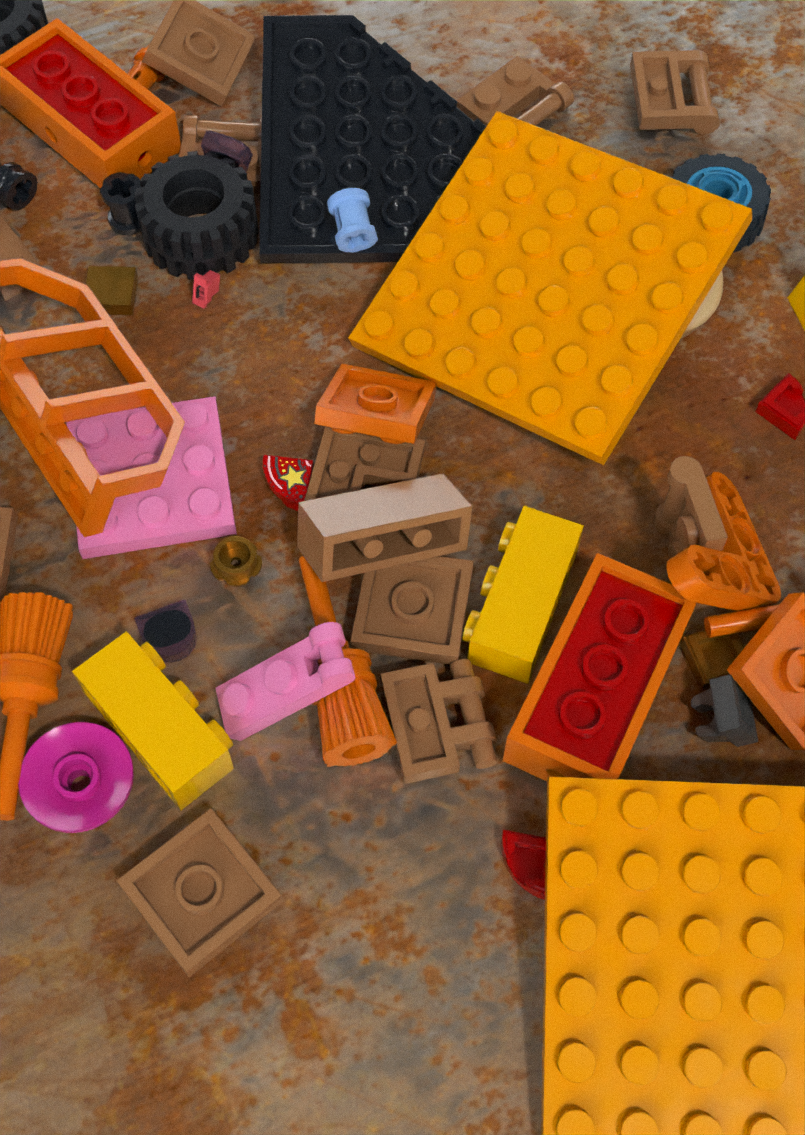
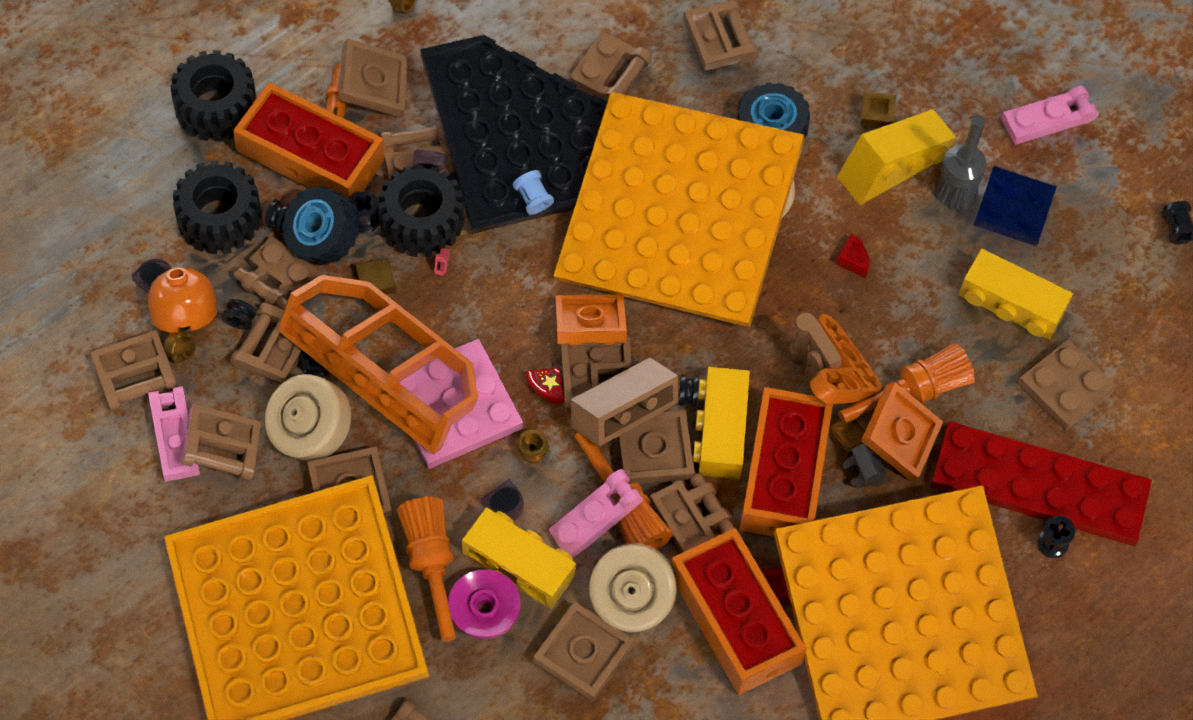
camera: 20 degrees left, 0 degrees up
none -> black wheel [282,186,360,265]
none -> tan wheel [589,543,677,632]
none -> brick [671,528,807,696]
none -> black bush [679,374,699,406]

